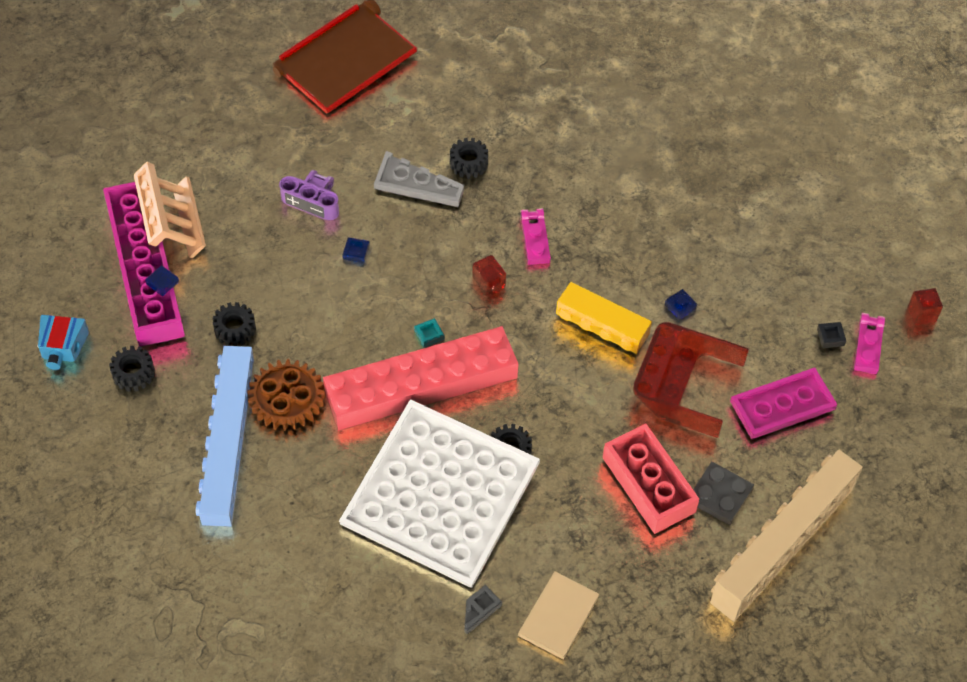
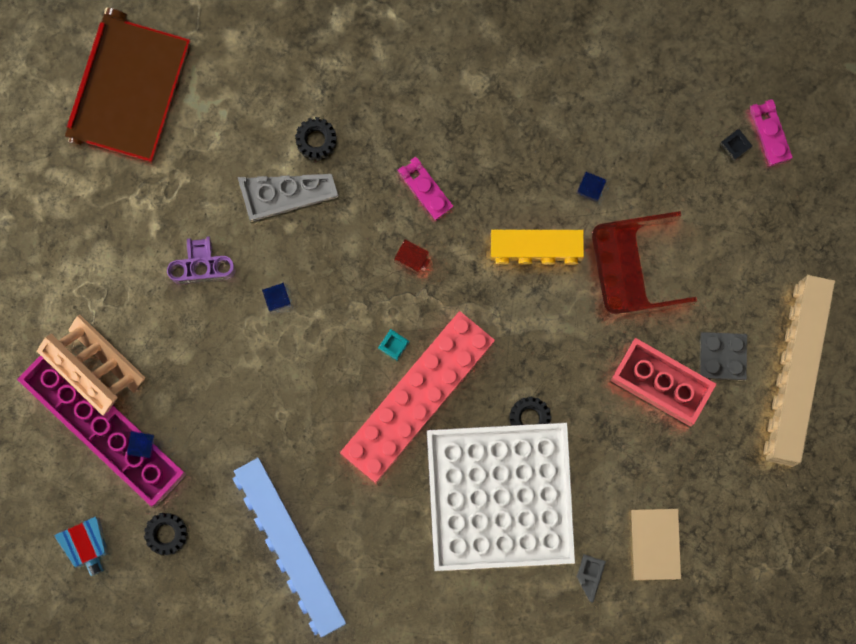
camera: 30 degrees left, 25 degrees up
black tyre [212,302,256,346] -> none
dark orange gear [247,359,325,431] -> none
dark pink plate [730,367,837,440] -> none
clear red brick [908,288,943,325] -> none

